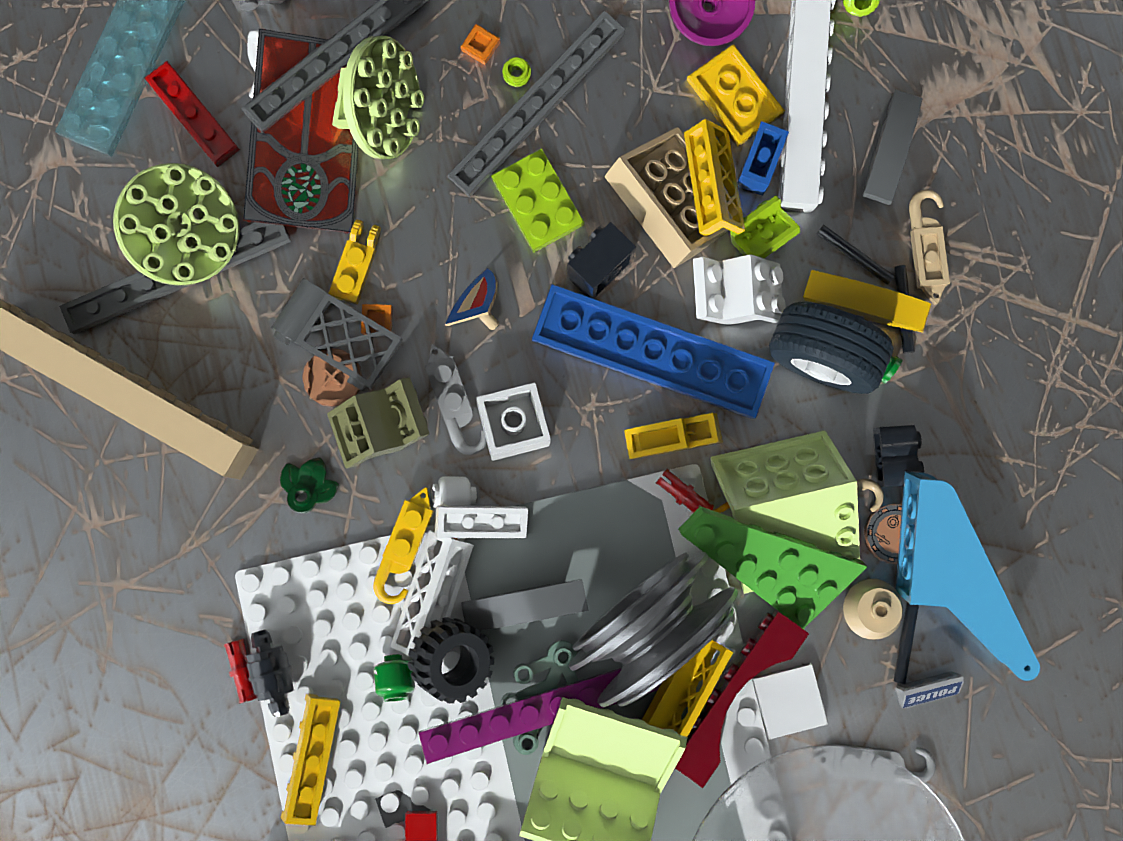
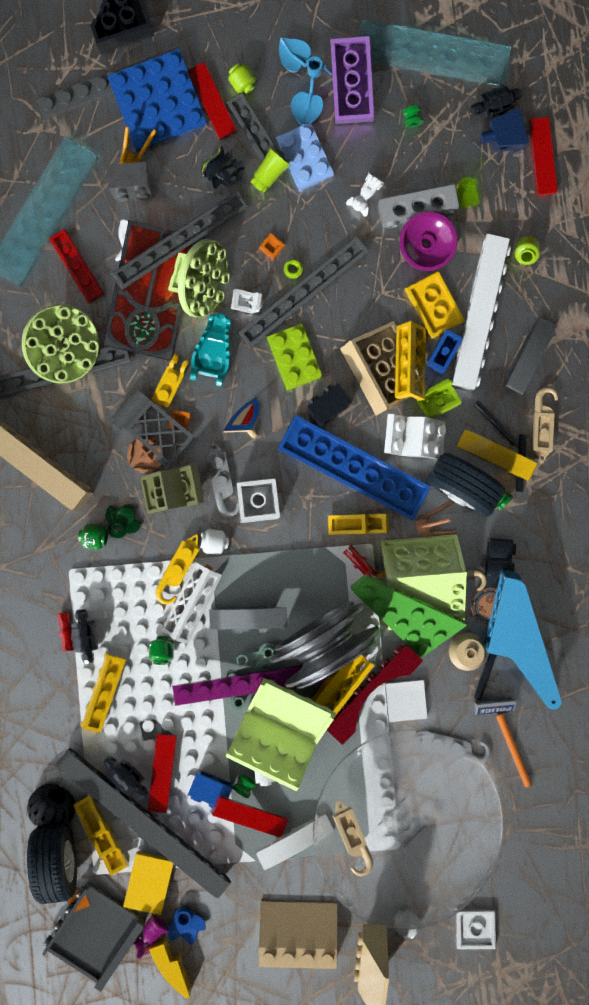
camera: 15 degrees right, 5 degrees up
black tyre [408,617,495,704] -> none
white plate [435,505,528,538] -> none
none -> green head [78,524,108,550]
none -> teal animal [190,313,231,386]
none -> white bracket [231,289,263,314]
none -> nougat plant [415,500,457,536]
none -> orange bar [496,713,532,787]

